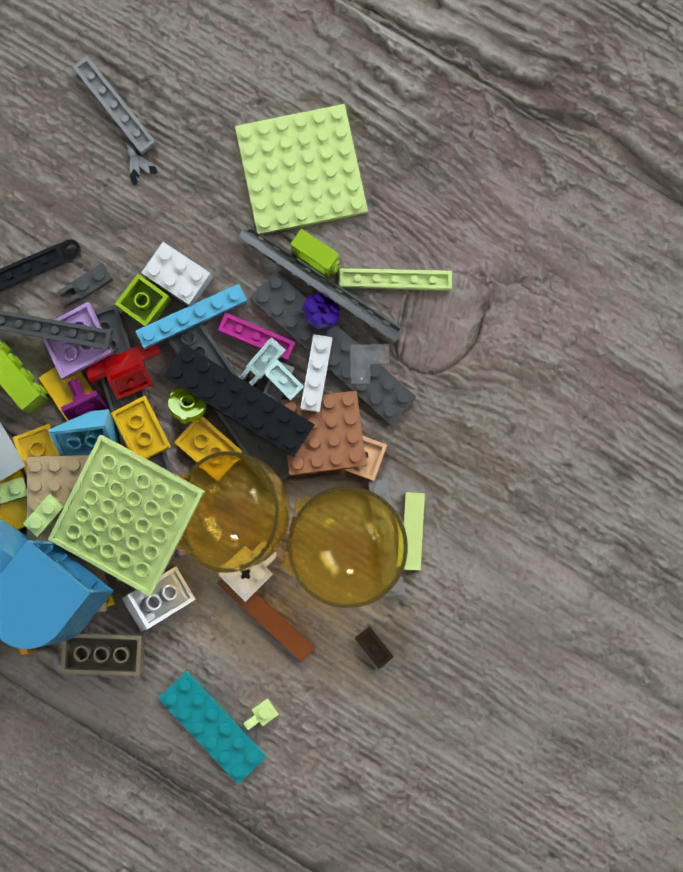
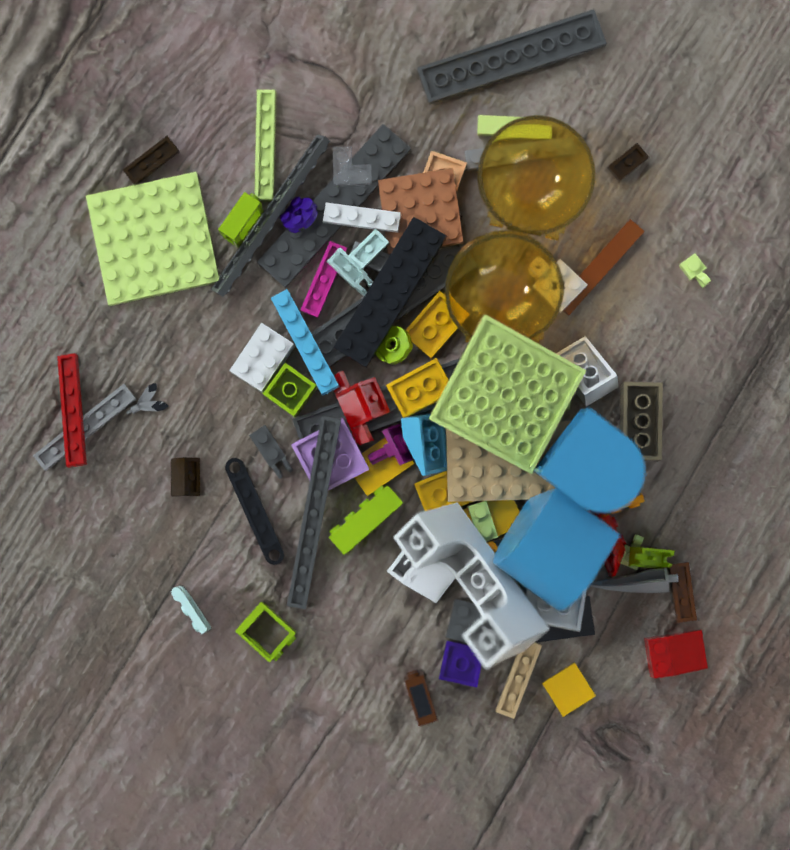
camera: 85 degrees left, 0 degrees up
yellowish green plate [23,494,64,537] -> none
teal plate [158,670,267,784] -> none
none -> red tile [57,353,87,468]
none -> dark brown plate [123,136,180,185]
none -> dark brown panel [171,457,200,497]
none -> dark grey plate [417,9,607,105]

